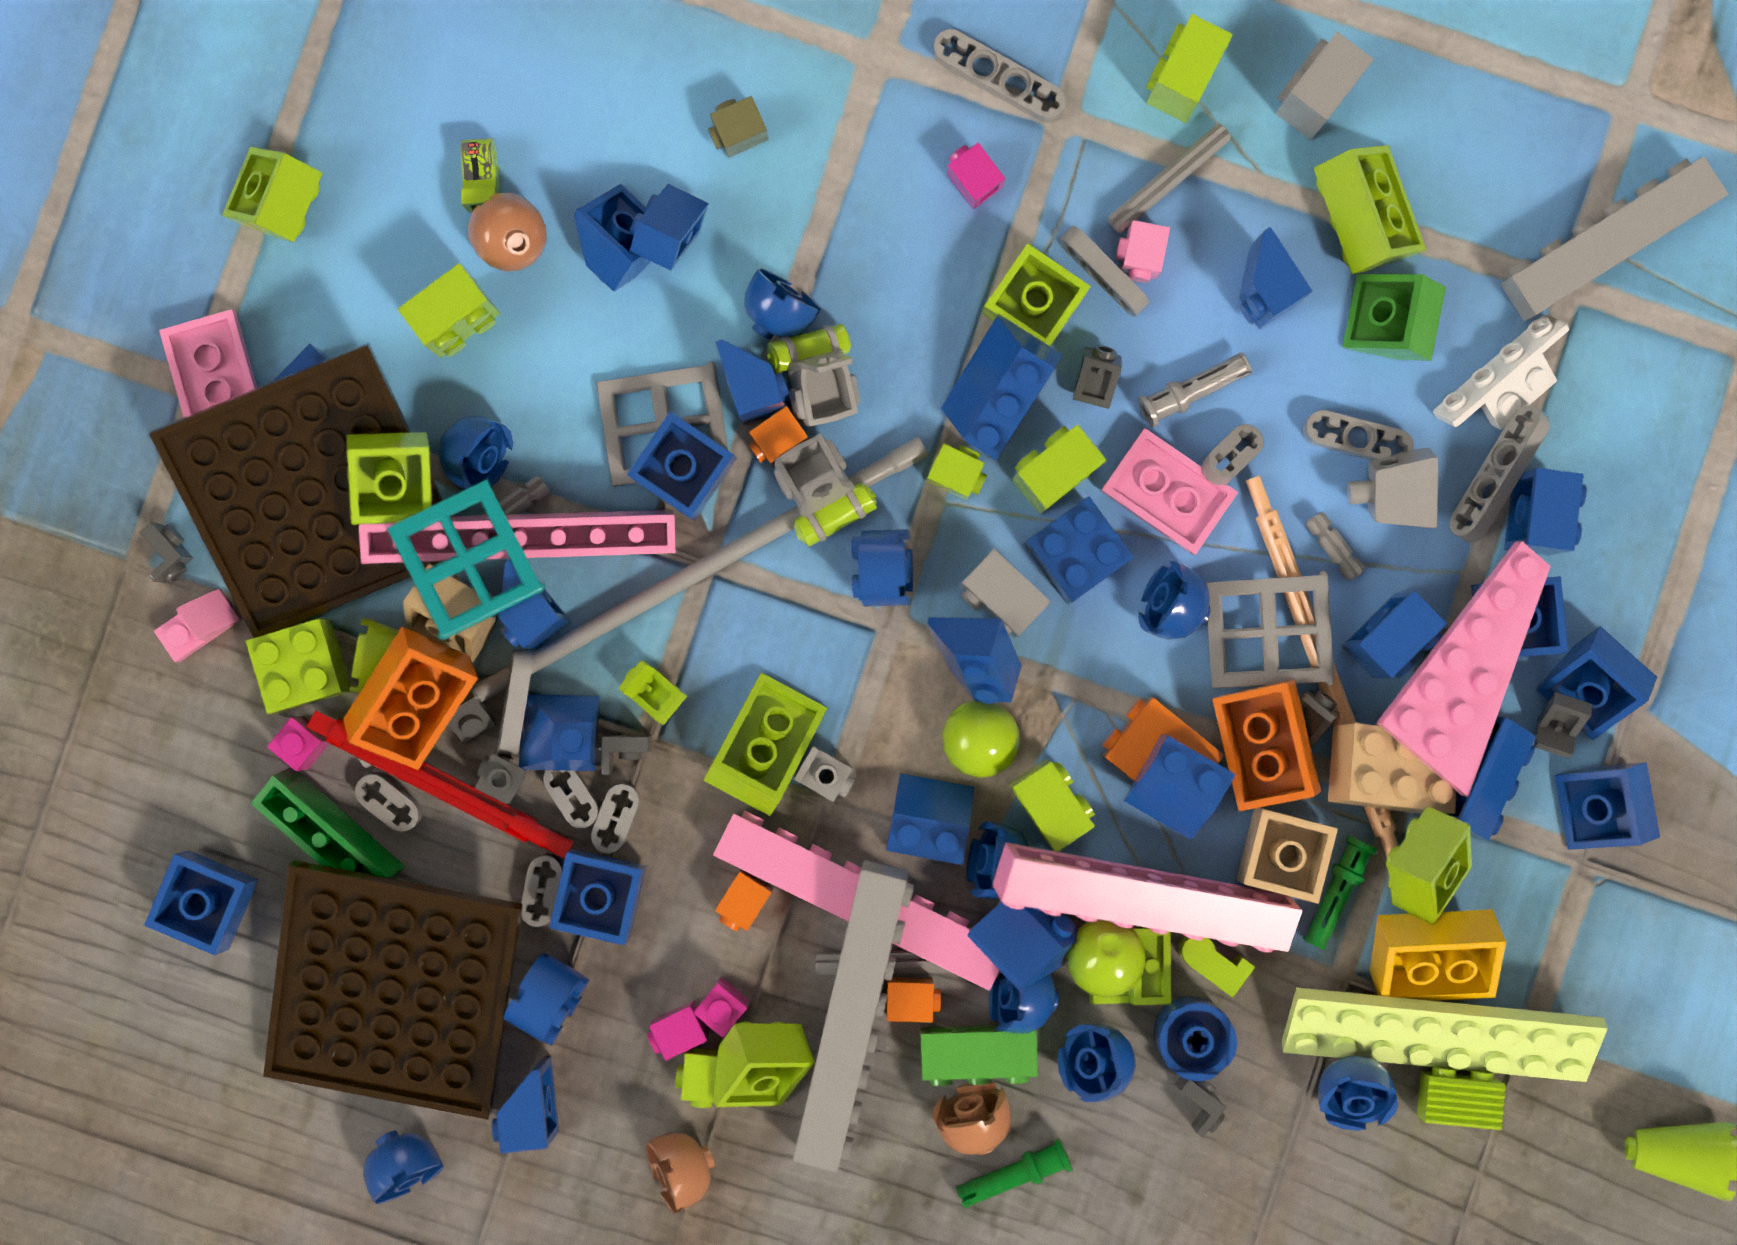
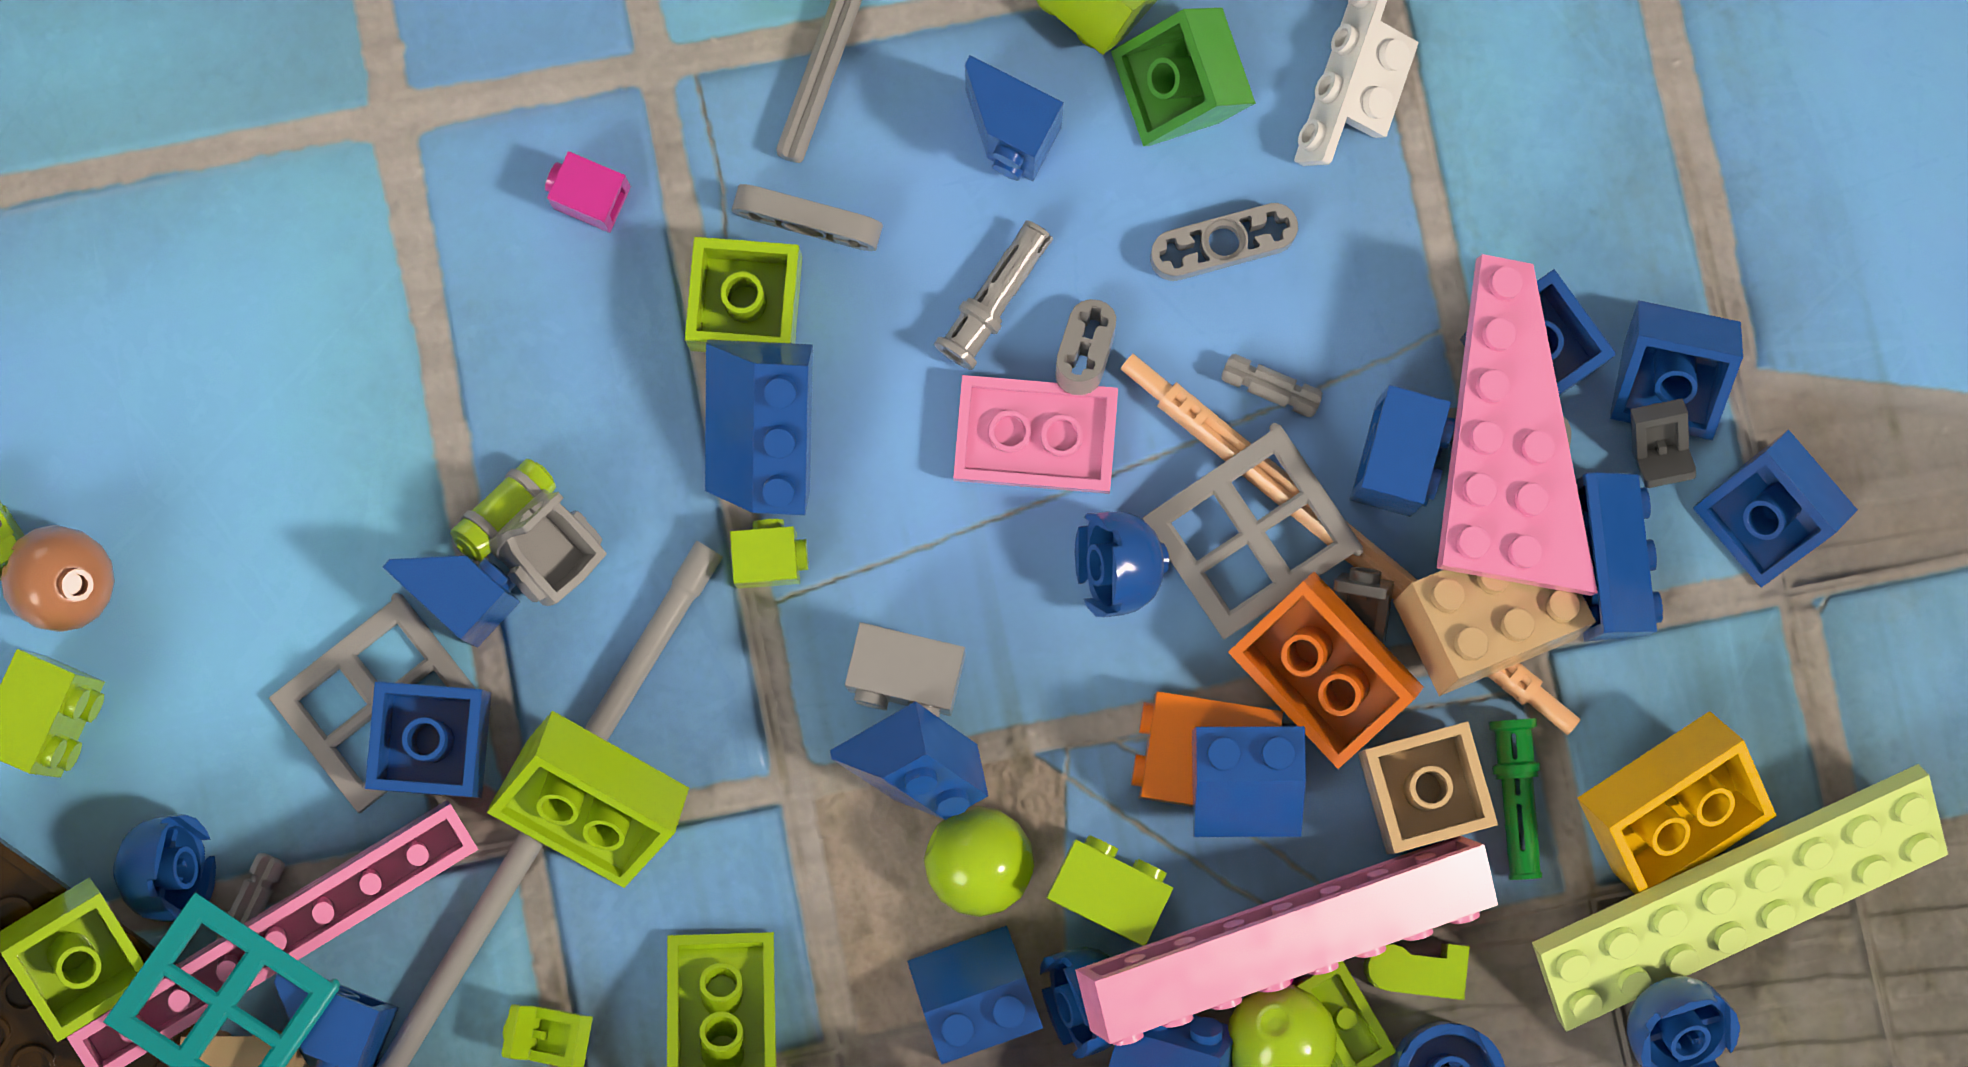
camera: 30 degrees left, 5 degrees down
blue slope [574,184,651,292] -> none
blue brick [629,184,709,271] -> none
olive brick [708,96,769,158] -> none
blue cylinder [744,268,821,340] -> none
orange brick [748,406,809,467] -> none
light grey piece [774,434,877,547] -> none
light grey brick [794,746,855,802] -> none
blue brick [851,529,913,607] -> none
light grey beam [933,29,1066,123] -> none
lime brick [1012,424,1107,515] -> none
blue brick [1024,496,1134,604] -> none
dark grey bracket [1073,345,1122,409] -> none
bright pink brick [1115,220,1170,283] -> none
light grey torso [1347,448,1438,528] -> none
lime brick [1386,806,1472,925] -> none
lime brick [1417,1066,1506,1130] -> none
light grey beam [1449,405,1550,543] -> none
blue brick [1504,468,1587,556] -> none
none -> lime slope [487,711,689,888]

